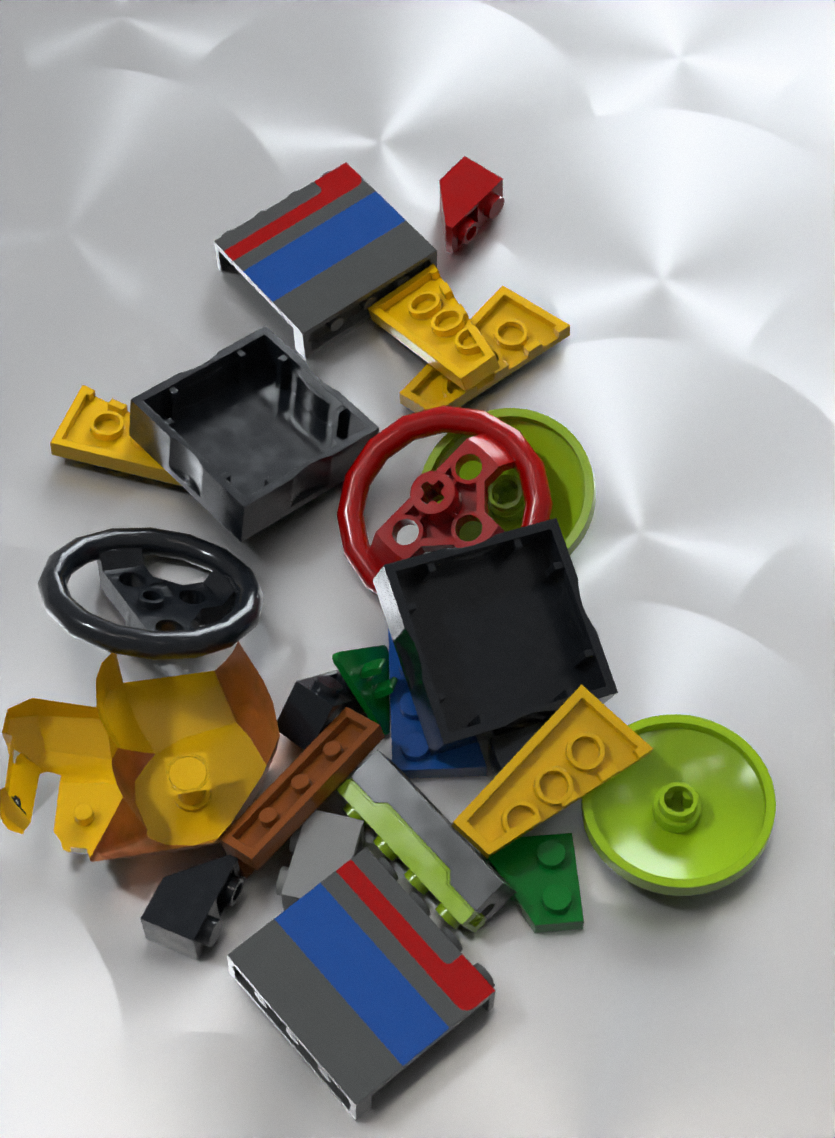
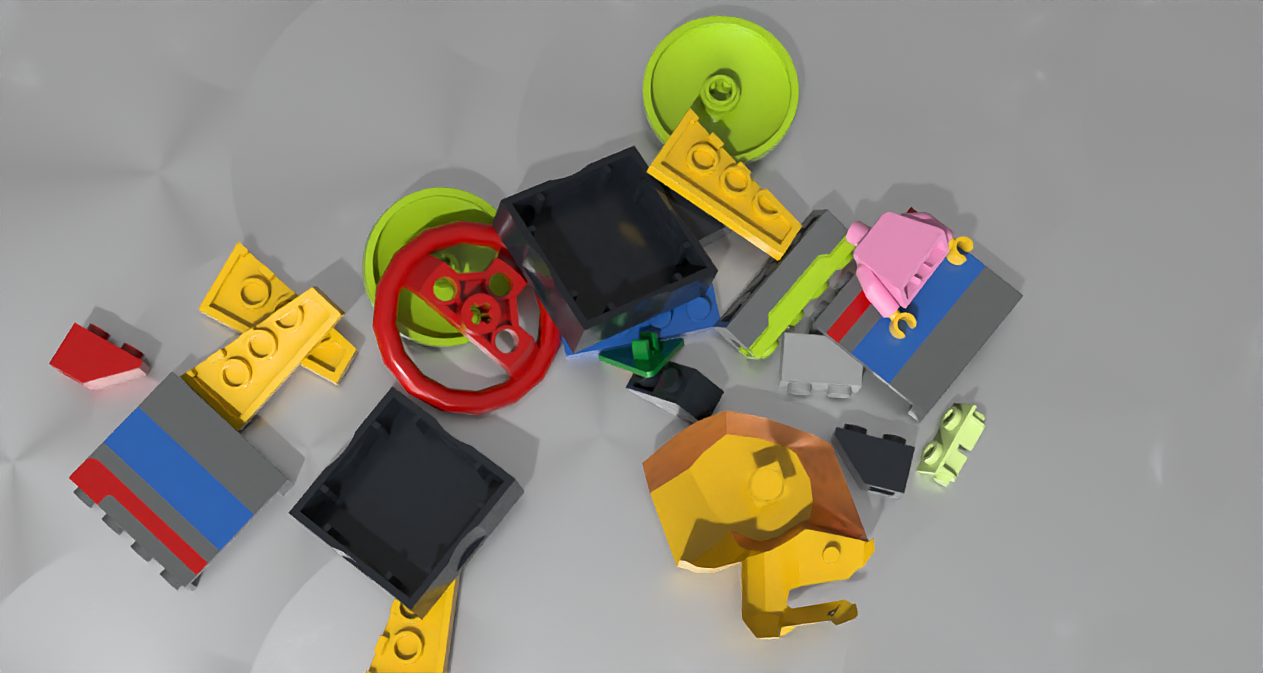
camera: 105 degrees left, 20 degrees up
black piece [38,527,264,660] -> none
dark orange fence [219,707,385,879] -> none
green wing [480,833,584,933] -> none
none -> bright pink torso [846,212,973,339]
none -> yellowish green hinge [916,403,986,486]

